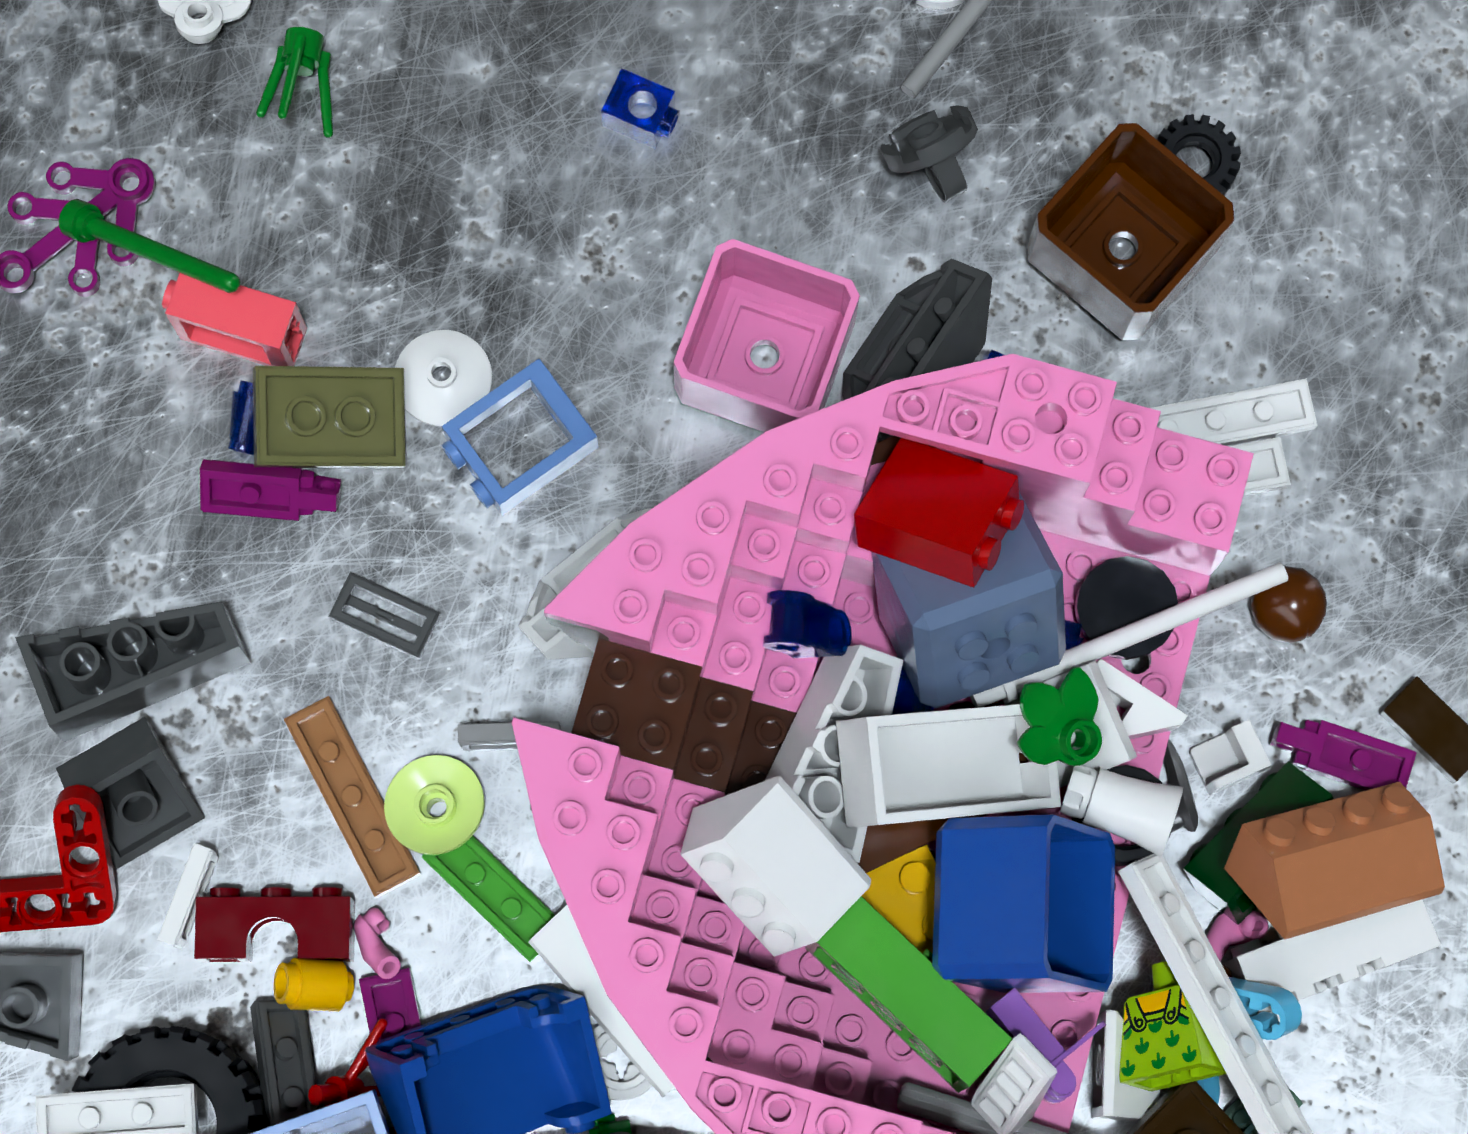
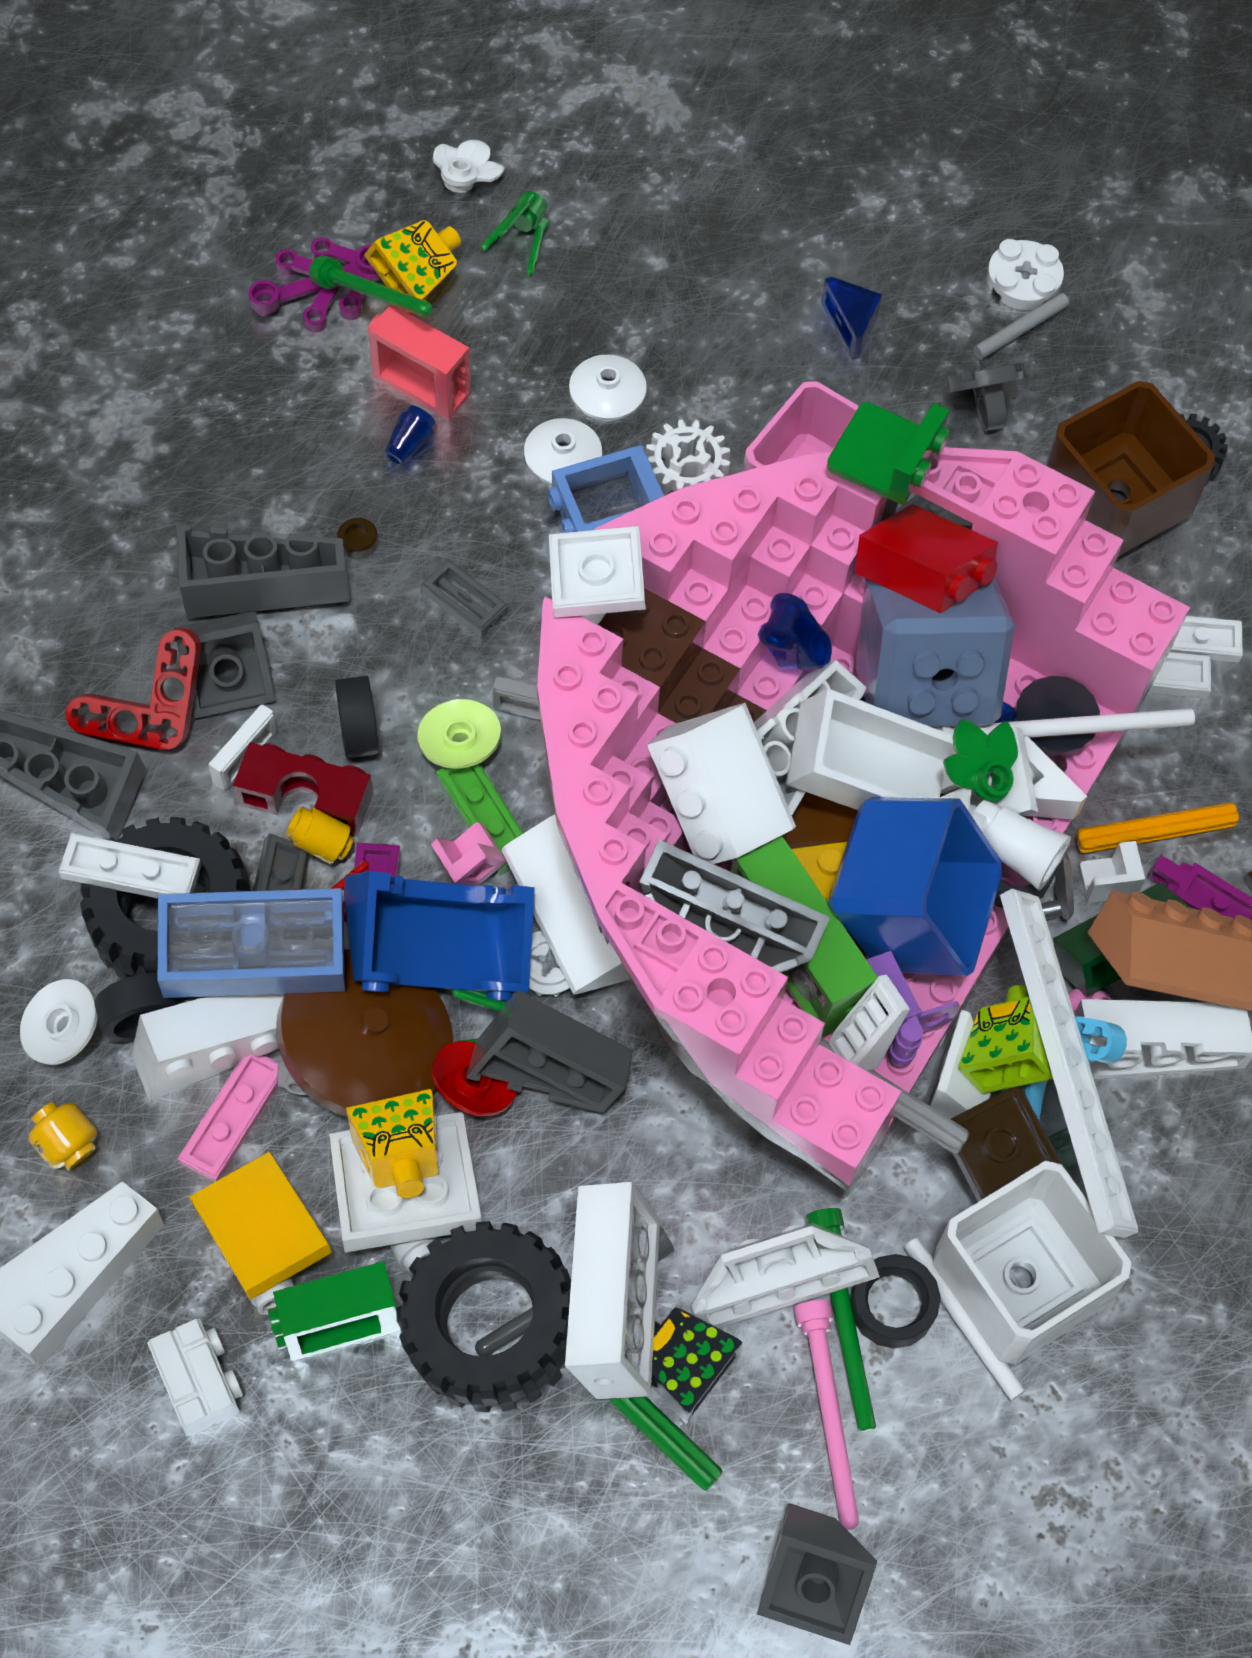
camera: 15 degrees right, 15 degrees down
magenta hinge [200,459,341,521] -> none
olive tile [253,366,405,468] -> none
medium nougat tile [284,696,421,899] -> none
bright pink arm [353,907,401,979] -> none
clear blue brick [601,68,680,149] -> none
reddish brown hair [1251,566,1327,643] -> none
none -> black tyre [335,676,379,758]
none -> dark brown tile [337,518,378,559]
none -> yellow torso [364,220,461,313]
none -> bright pink panel [431,822,507,886]
none -> white tile [549,526,646,618]
none -> white dish [569,355,647,421]
none -> wedge [639,840,830,973]
none -> white gear [646,419,730,495]
none -> clear blue slope [821,276,882,360]
none -> green bracket [826,402,951,506]
none -> light orange axle [1075,802,1239,853]

